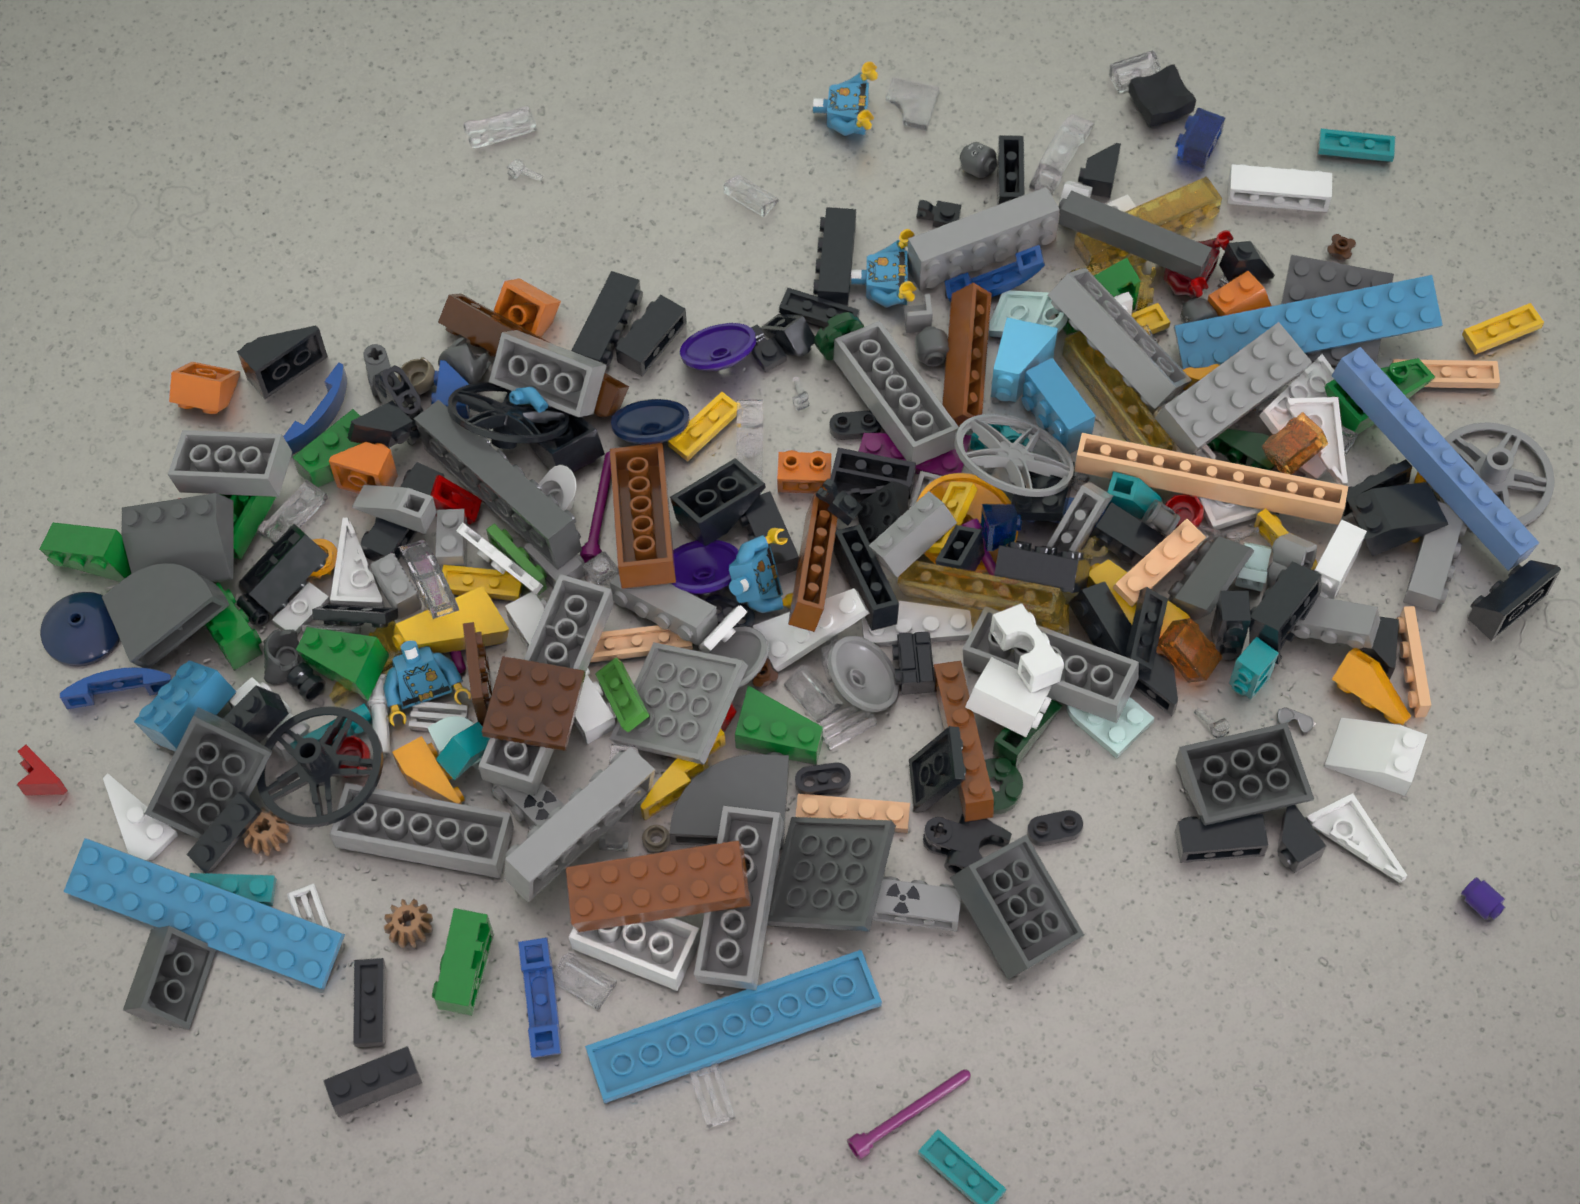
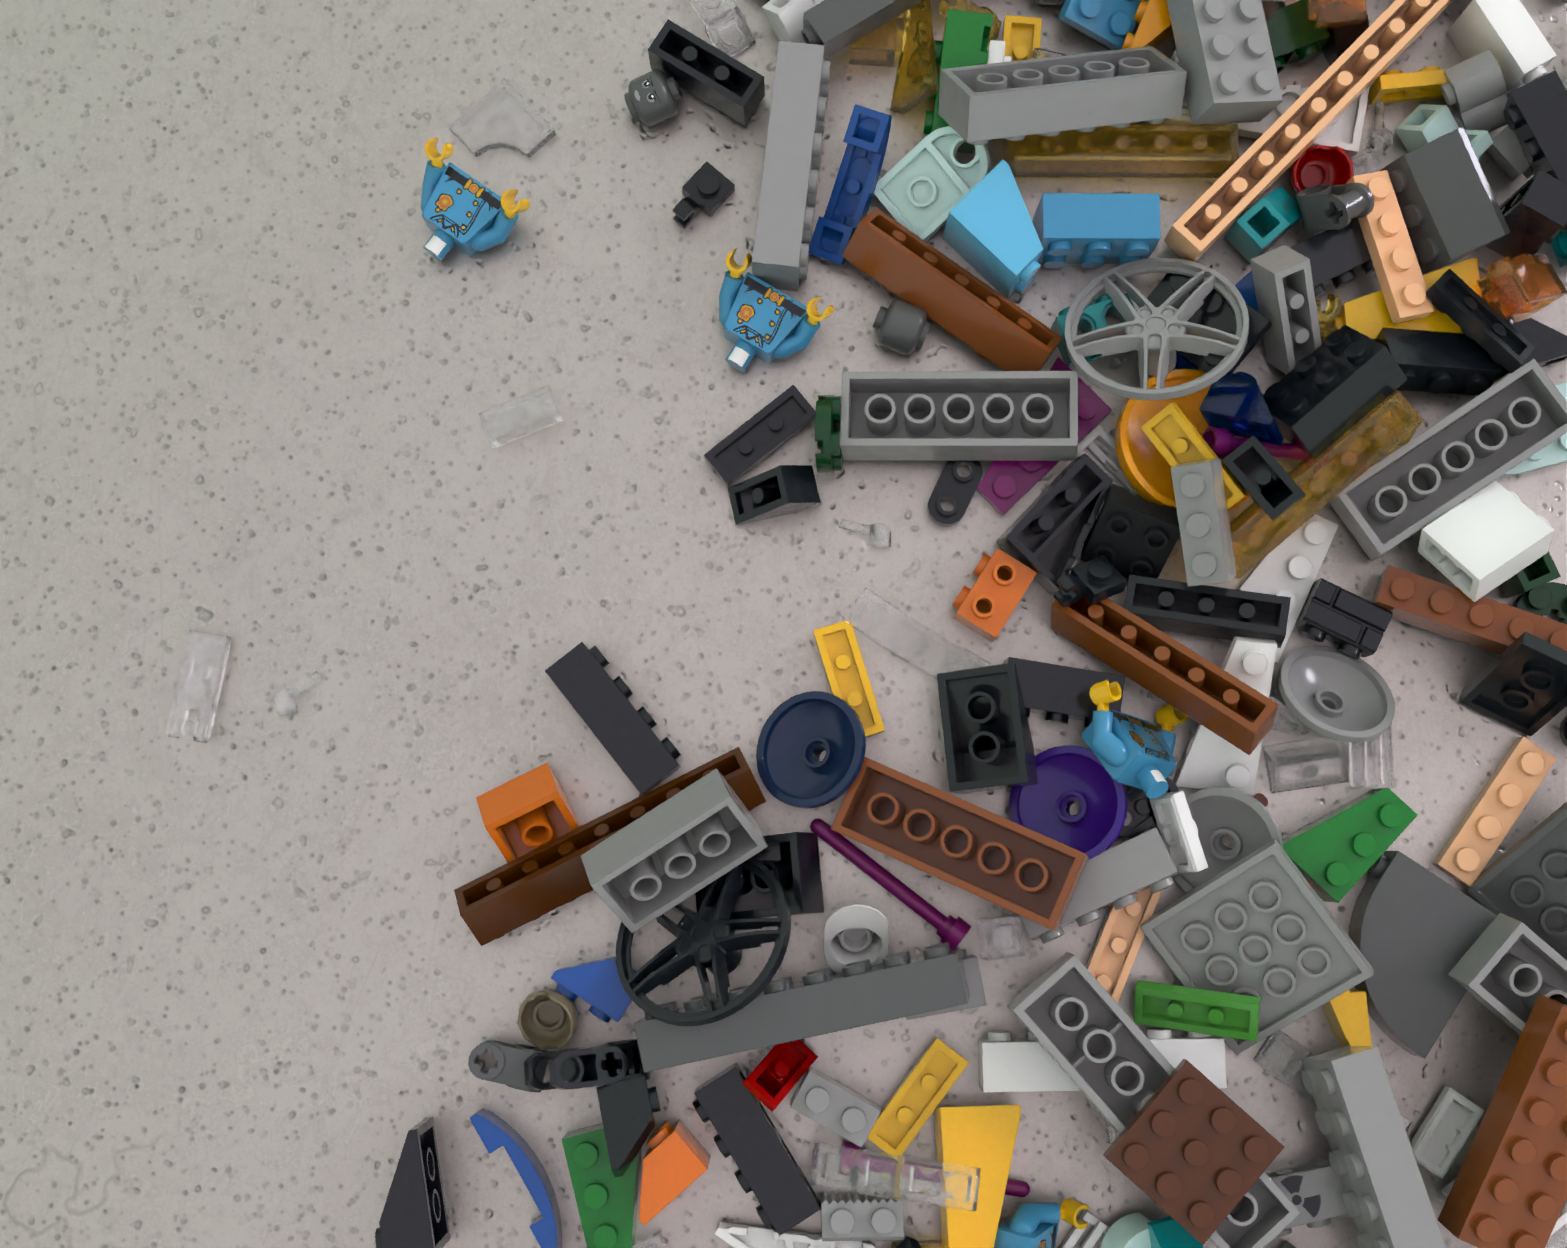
camera: 60 degrees left, 20 degrees up
light grey slope [352,485,437,534] -> none
dark grey hair [438,337,491,384] -> none
white wing [456,522,543,594] -> none
reddish brown plate [463,622,493,726] -> none
bright green plate [486,523,547,595] -> none
dark azure arm [509,387,548,413] -> none
black brick [615,294,687,376] -> none
dark tan plate [642,825,670,853] -> none
dark purple dish [680,323,756,371] -> none
black plate [751,324,787,372] -> none
black plate [795,762,851,795] -> none
black brick [813,207,856,306] -> none
light grey panel [903,294,933,333] -> none
white arch [990,603,1064,693] -> none

